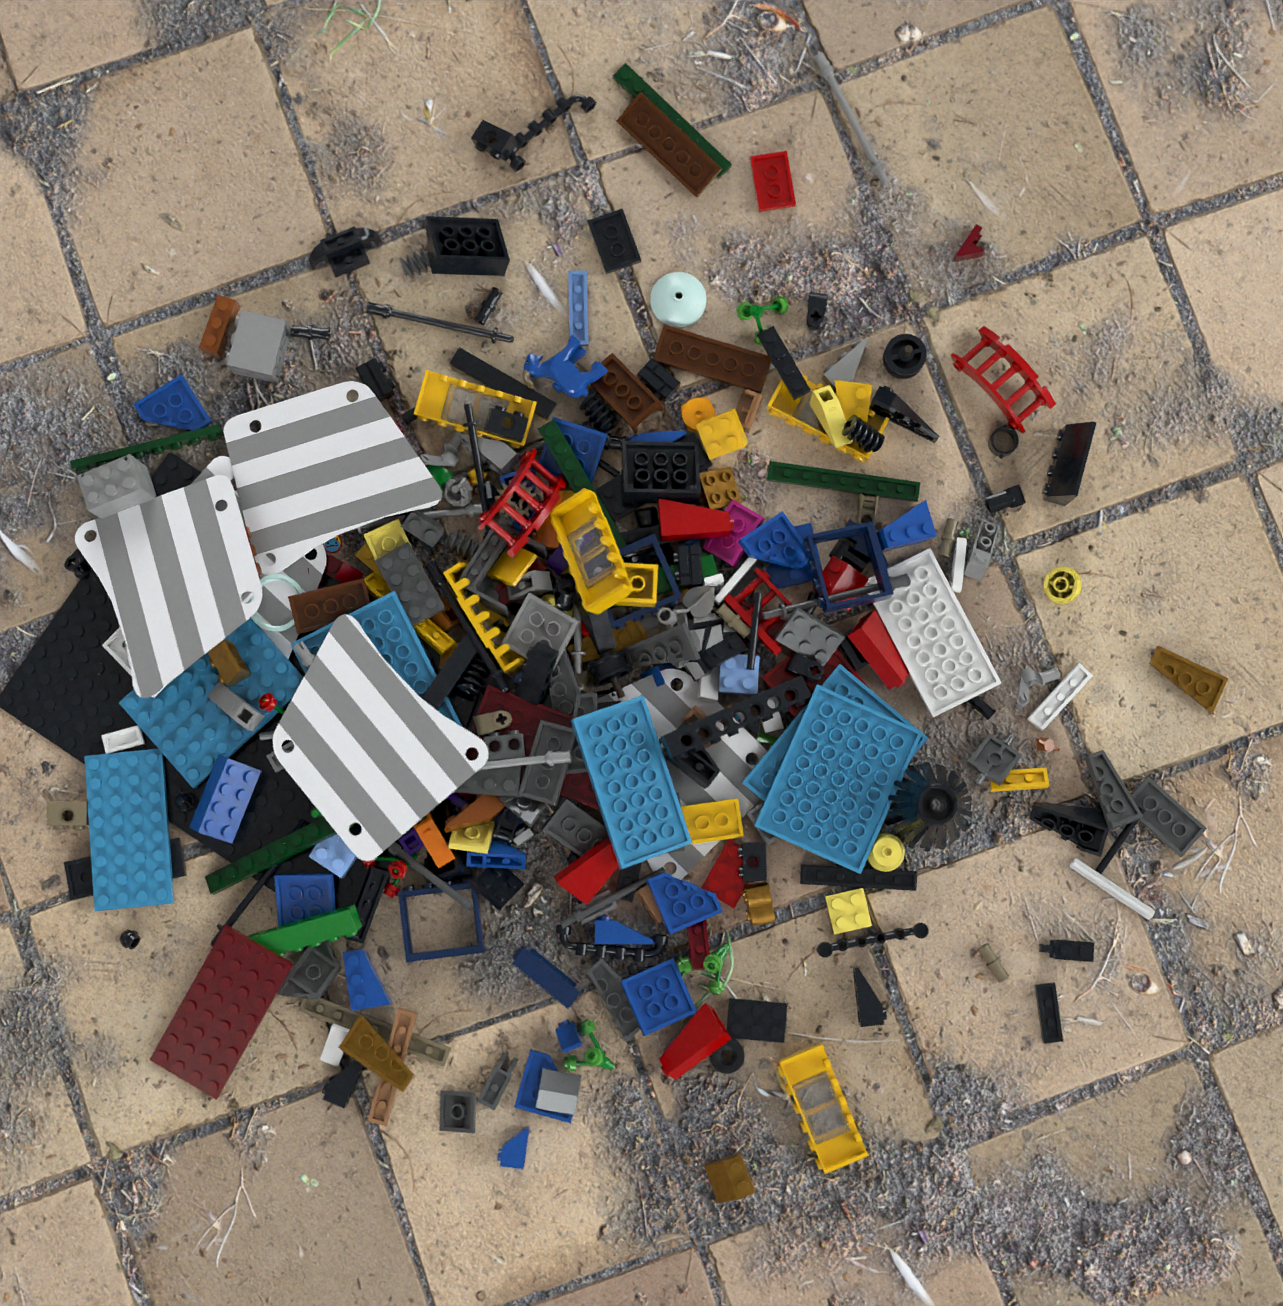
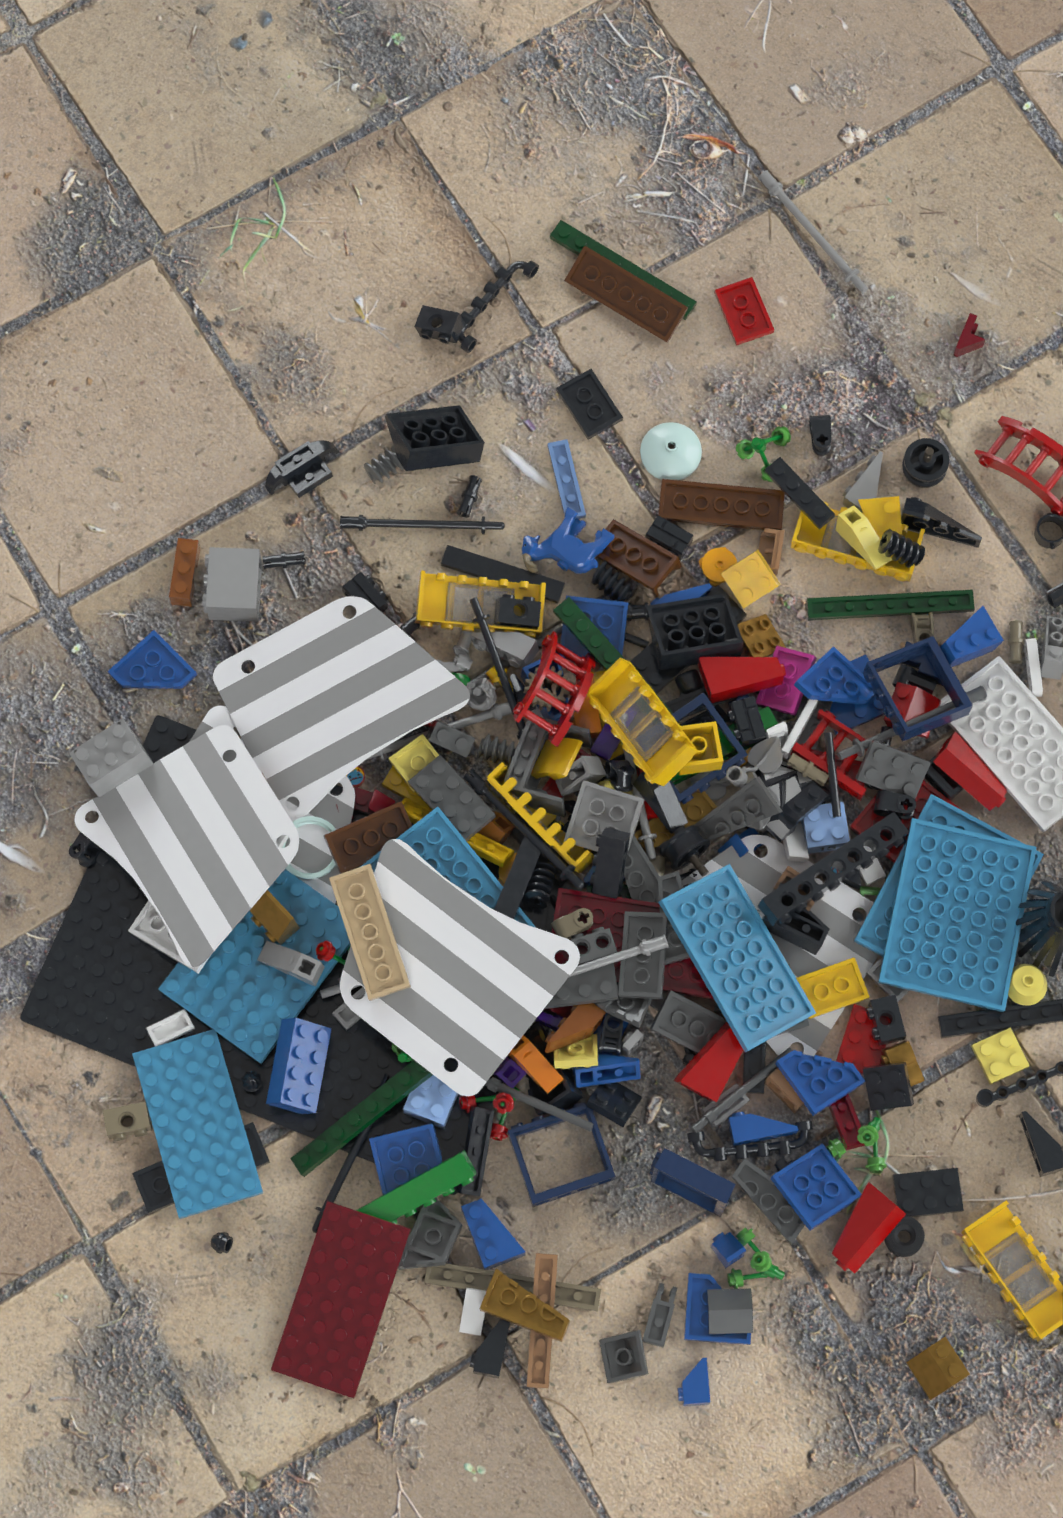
camera: 10 degrees left, 10 degrees down
dark green plate [70,424,224,473] -> none
none -> tan plate [329,864,411,1001]
none -> black plate [863,1062,914,1111]

